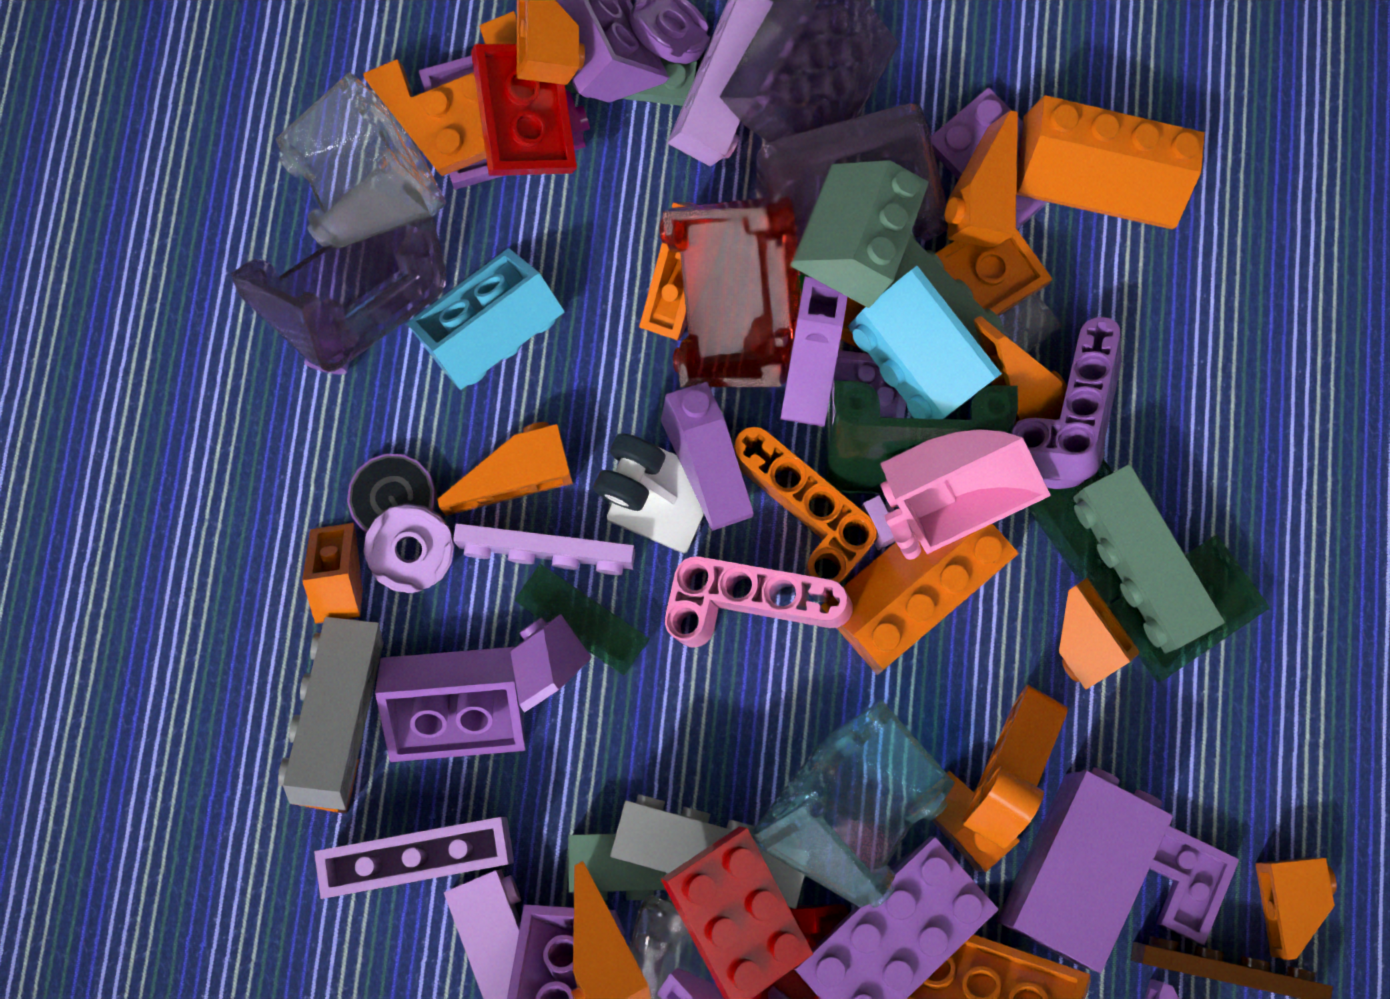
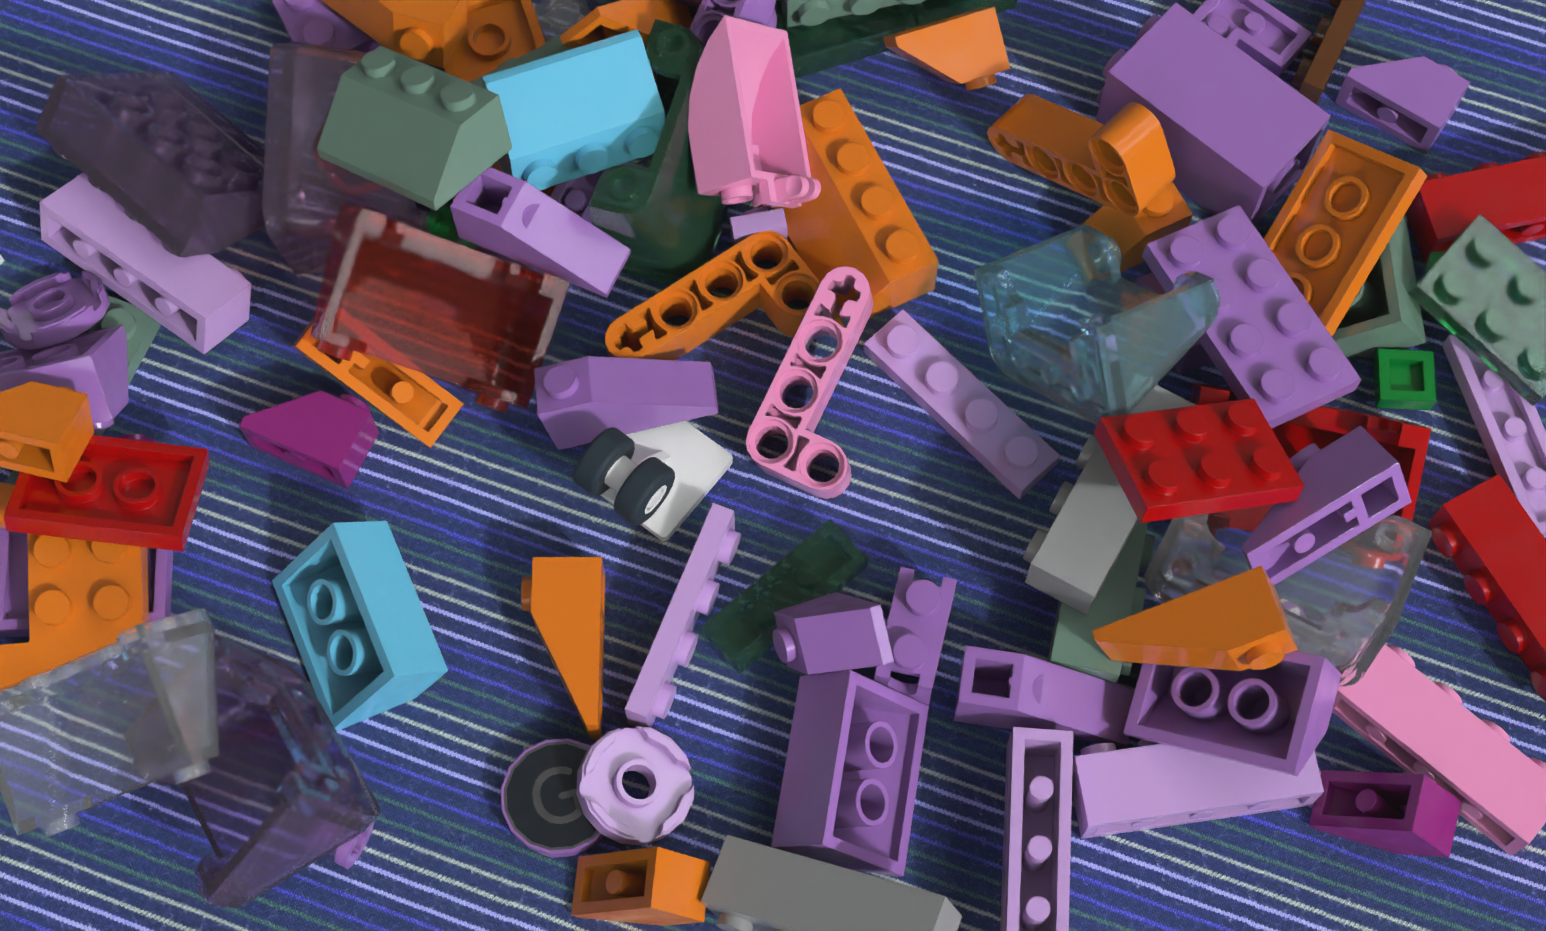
camera: 75 degrees left, 10 degrees down
none -> magenta slope [239,391,379,489]
none -> lavender plate [863,310,1060,499]
none -> medium lavender brick [874,567,957,706]
none -> medium lavender slope [953,645,1134,747]

